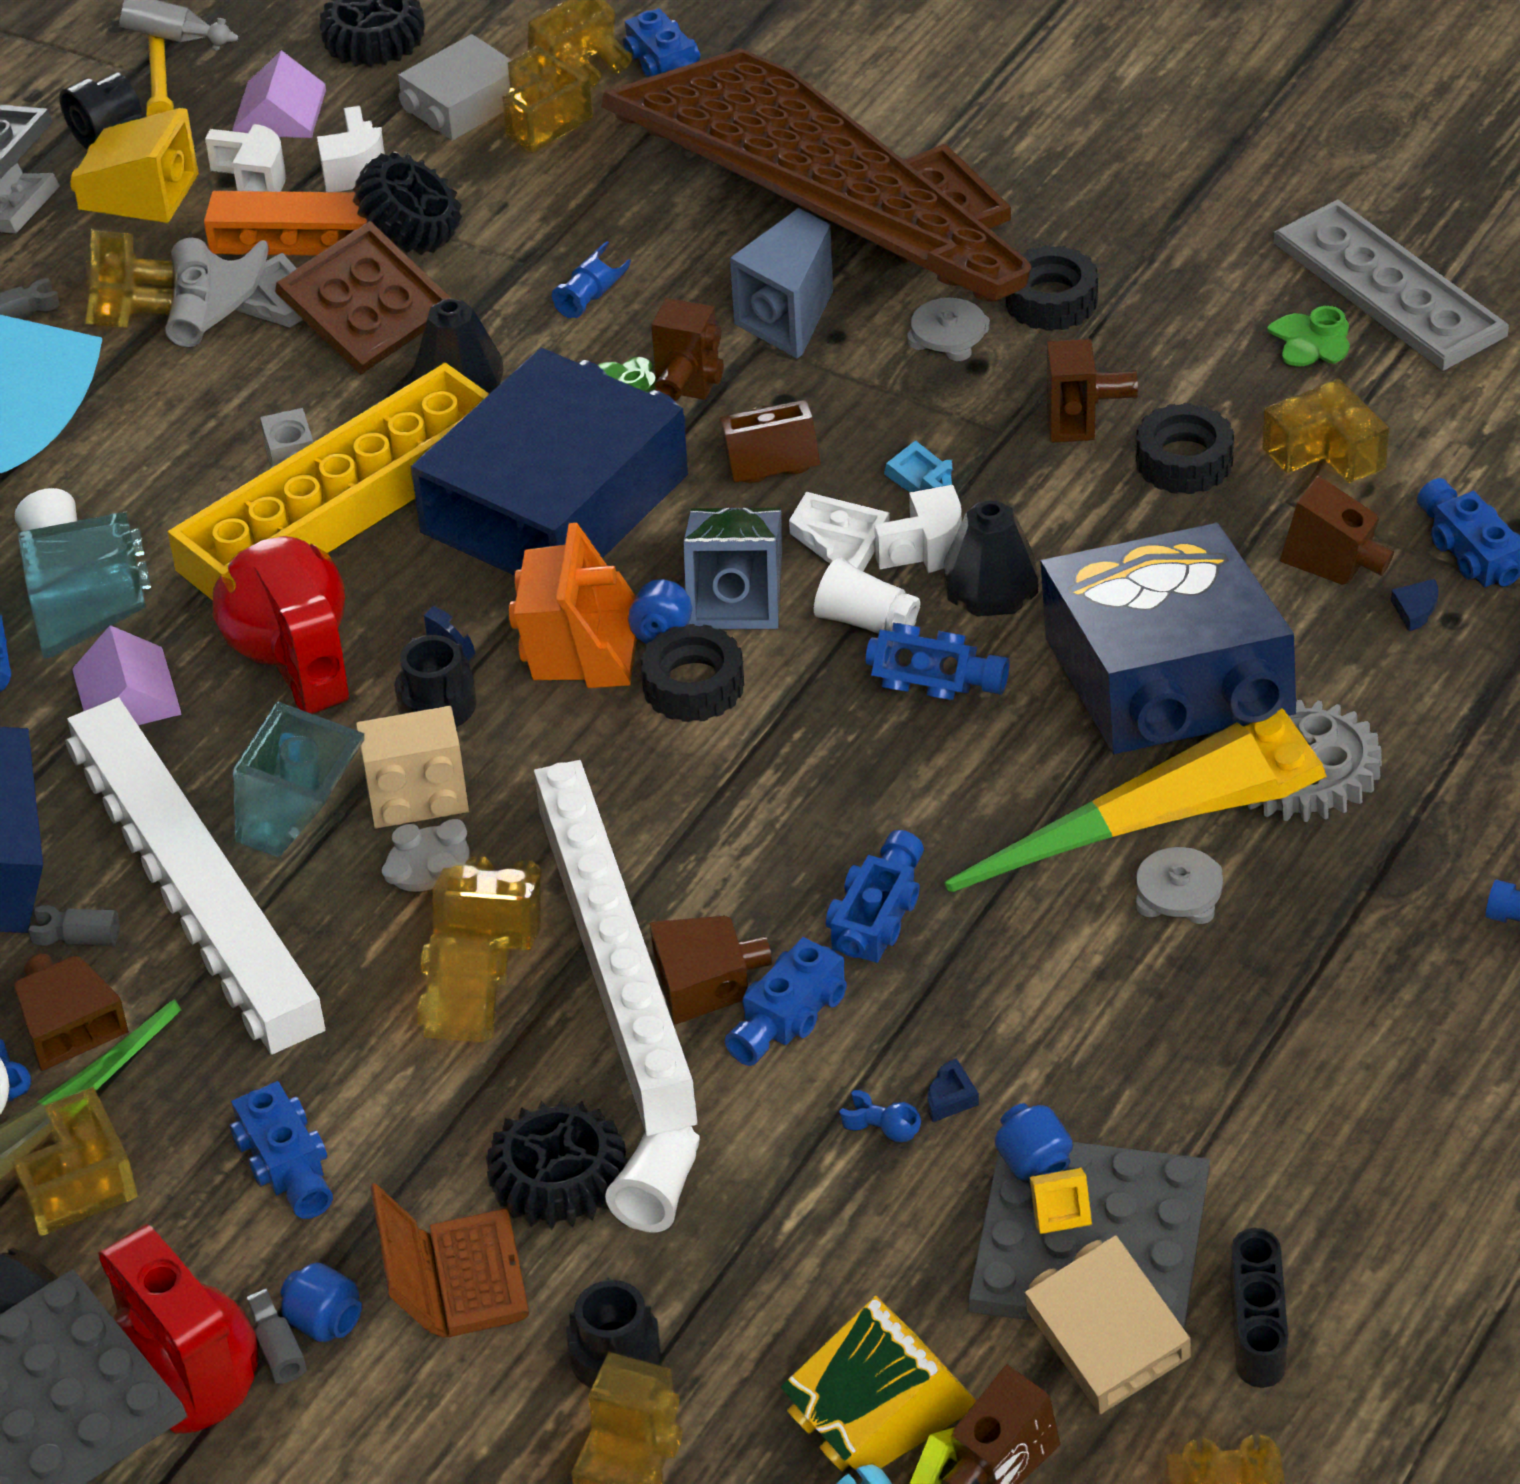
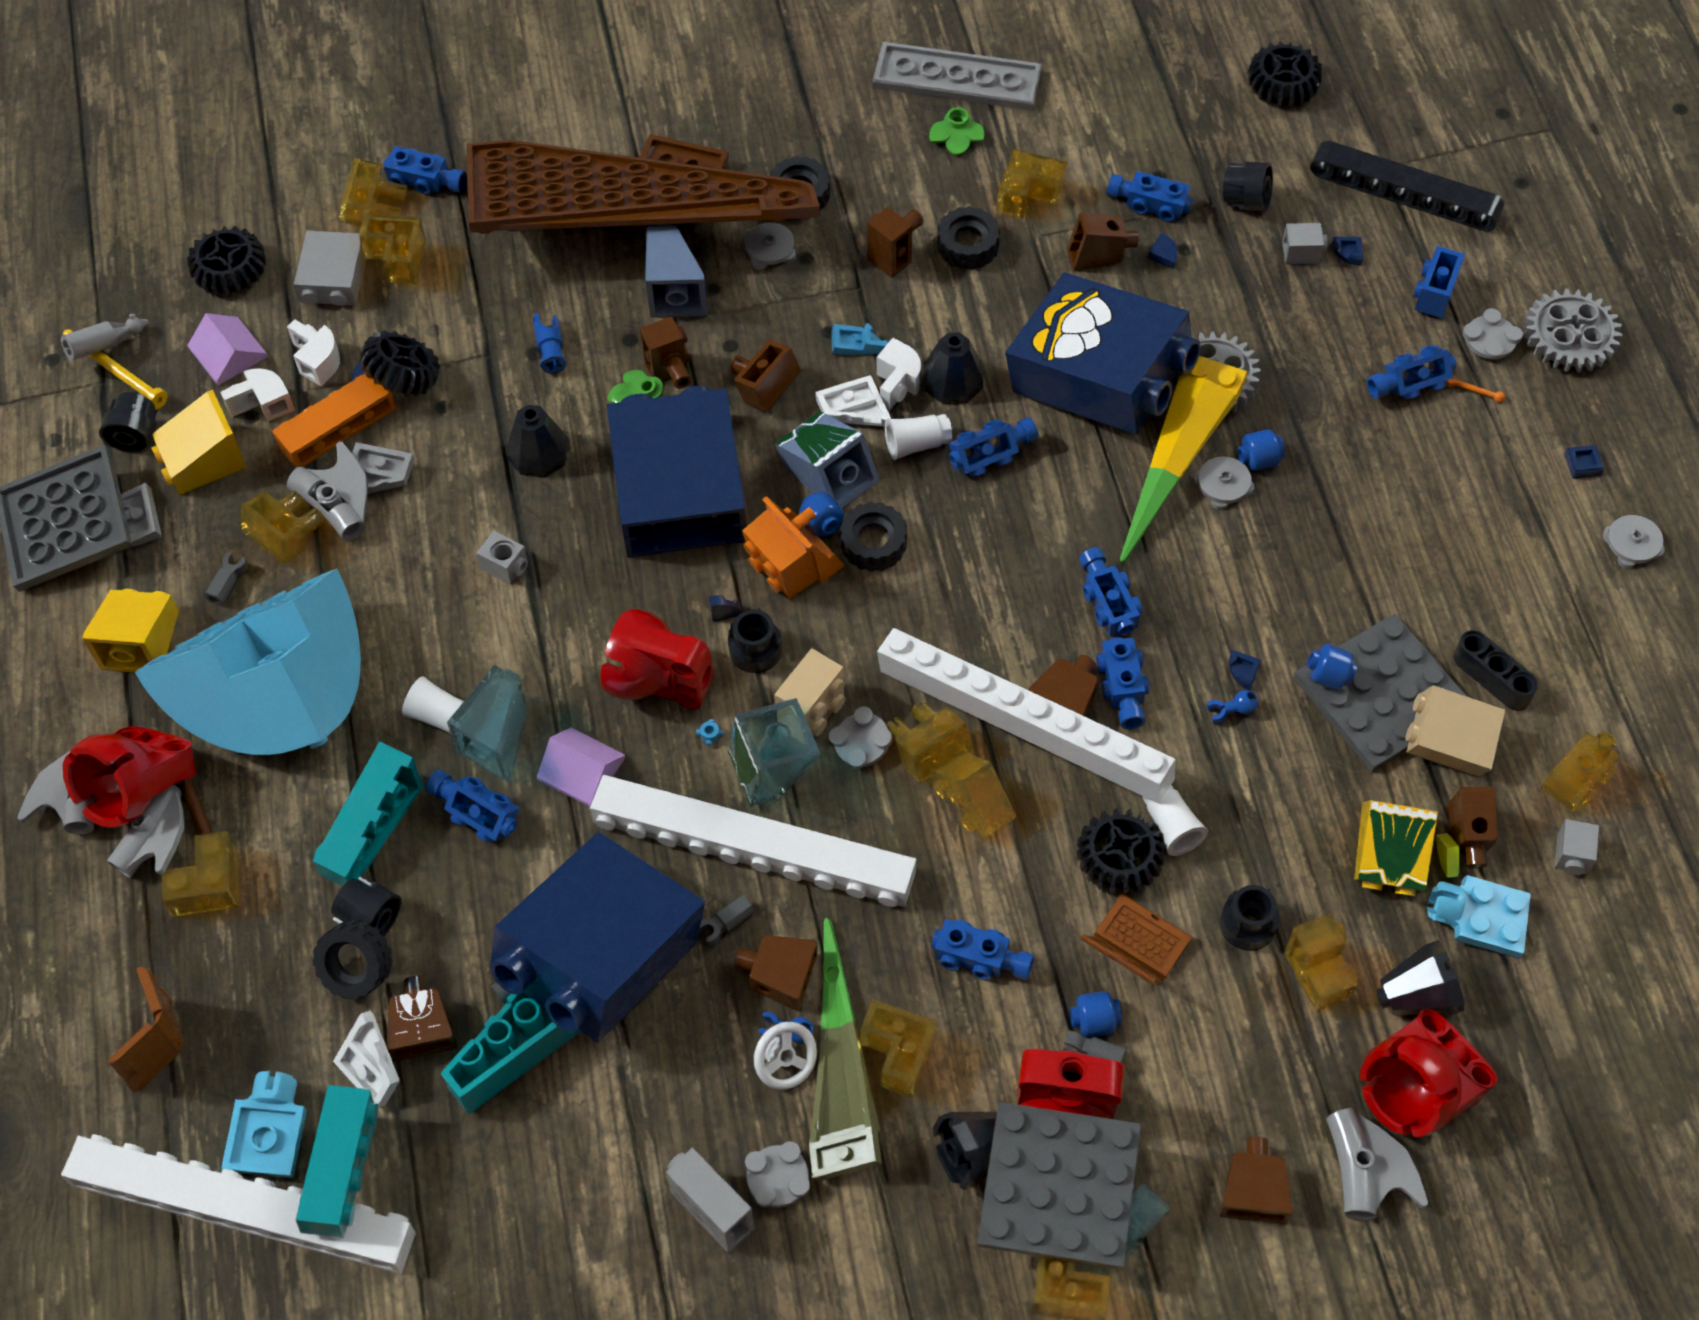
camera: 45 degrees left, 15 degrees up
yellow brick [167,363,489,600] -> none
reddish brown plate [275,221,452,375] -> none
yellow tile [1030,1168,1092,1234] -> none
none -> blue head [1237,429,1285,471]

